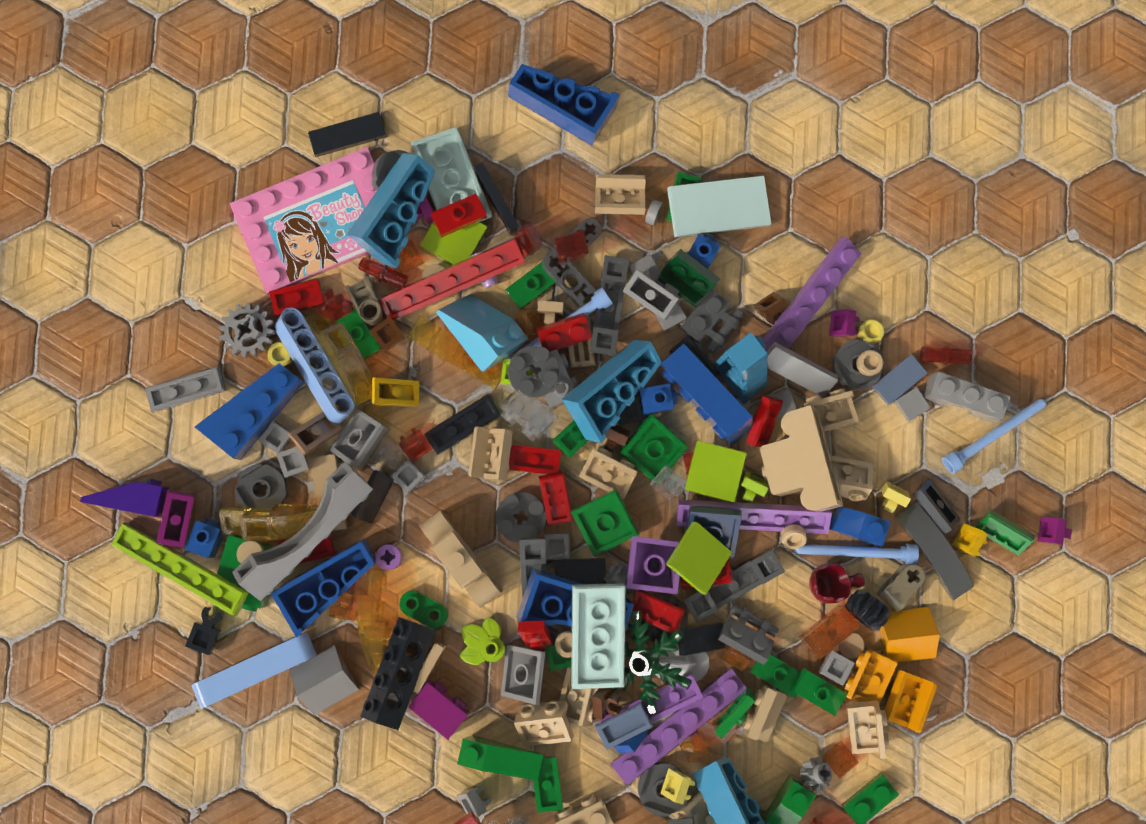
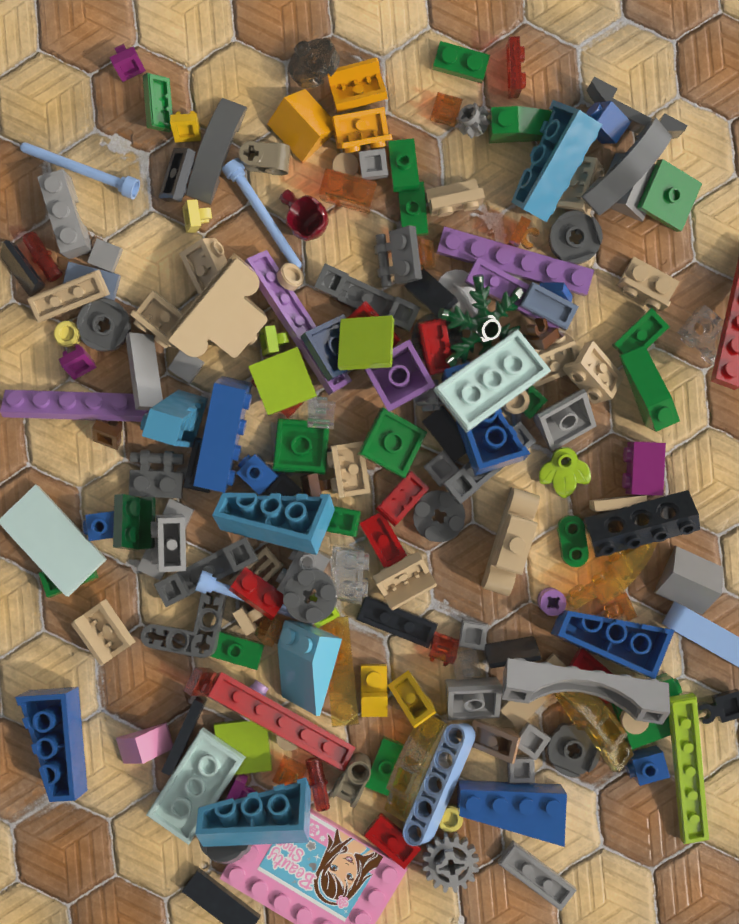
camera: 125 degrees left, 5 degrees up
dark purple slope [80,478,170,517] -> none
magenta brick [156,489,194,548] -> none
clear red tile [317,289,354,322] -> none
reddish brown tile [370,317,405,352] -> none
red plate [430,193,487,238] -> none
light grey tile [457,786,492,817] -> none
red plate [518,621,553,650] -> none
clear red panel [553,229,589,265] -> none
light grey tile [645,200,663,226] -> none
light yellow tile [661,768,695,804] -> none
green plate [715,688,755,739] -> none
red plate [746,396,783,447] -> none
blue slope [829,507,891,546] -> none
black gear [845,589,891,631] -> none
tan bracket [846,700,890,759] -> none
tan tile [856,350,884,376] -> none
none -> black slope [0,240,45,297]
none -> tan tile [27,270,110,323]
none -> bright pink slope [116,723,173,764]
none -> clear smoke plate [288,38,340,88]
none -> yellow slope [361,664,388,717]

